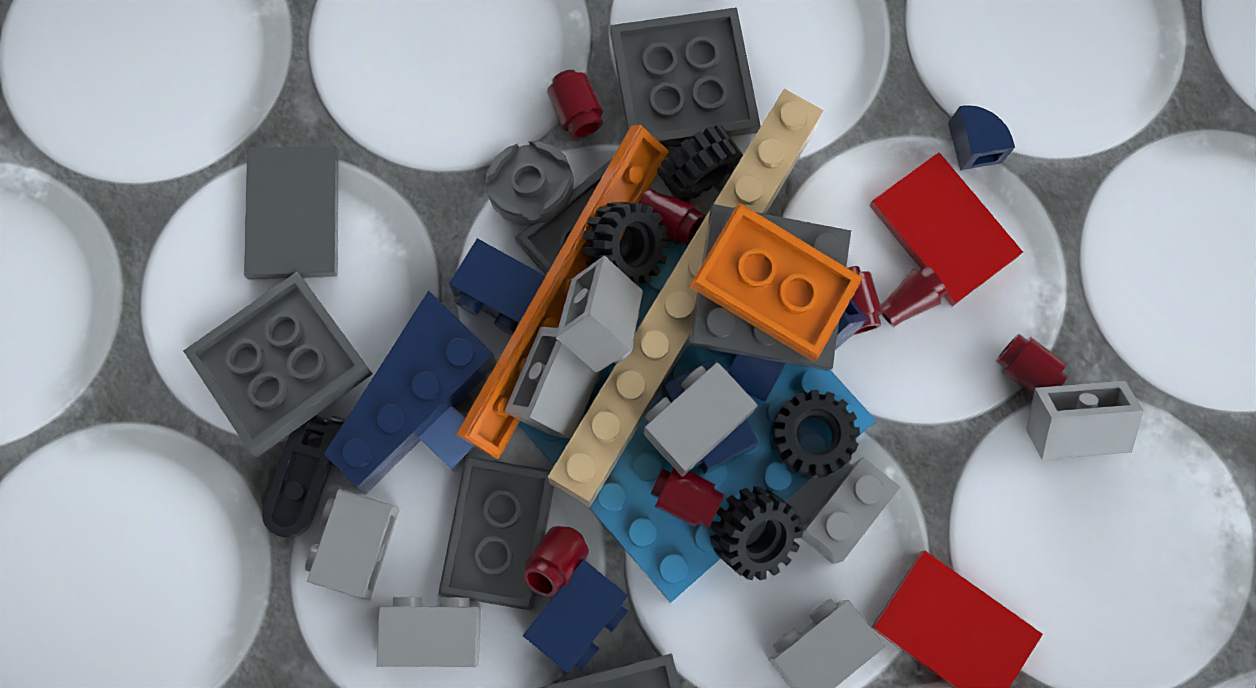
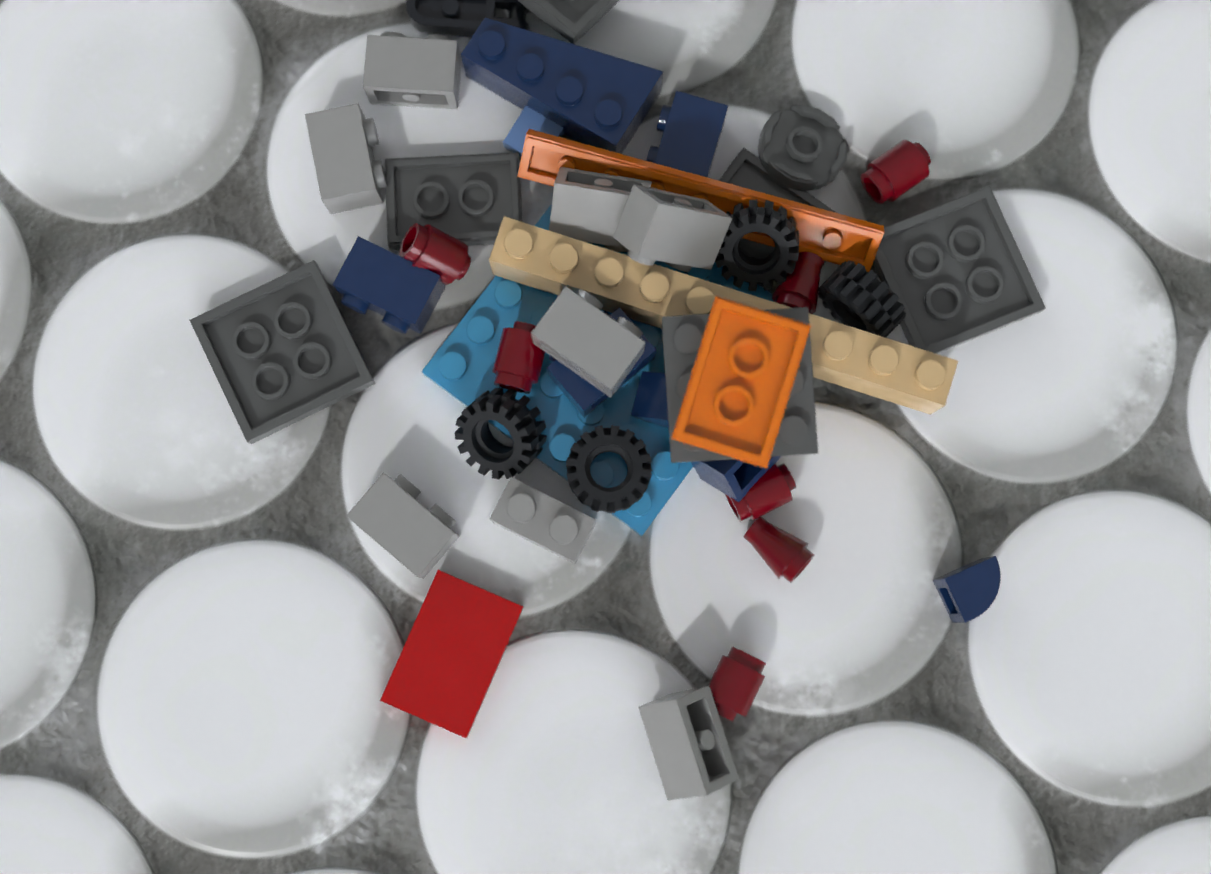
camera: 80 degrees right, 5 degrees up
red tile [869,152,1024,307] -> none

